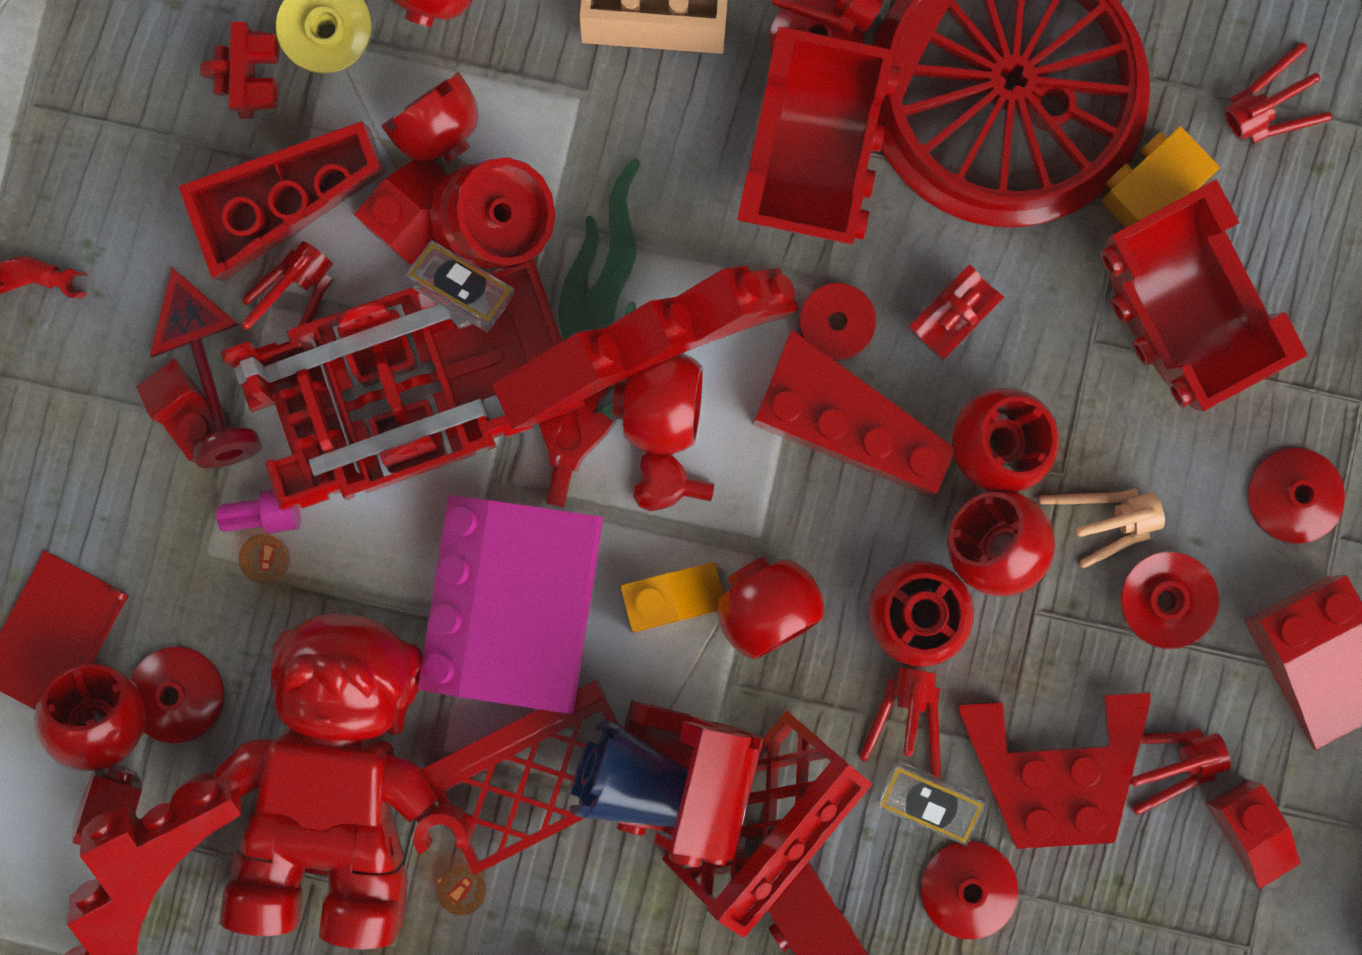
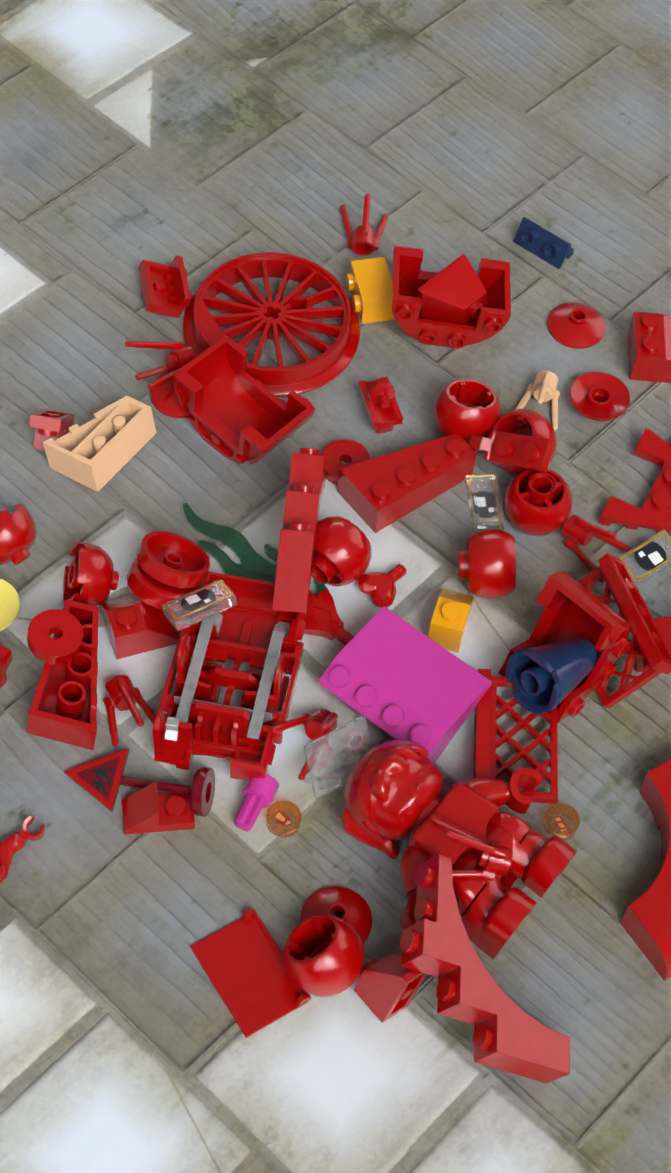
camera: 70 degrees left, 30 degrees down
none -> red piece [27,609,83,664]
none -> red plant [271,709,338,780]
none -> clear hinge [304,715,371,799]
none -> red slope [418,254,487,324]
none -> red plant [430,815,513,882]
none -> clear tile [465,474,505,532]
none -> red hinge [469,431,555,473]

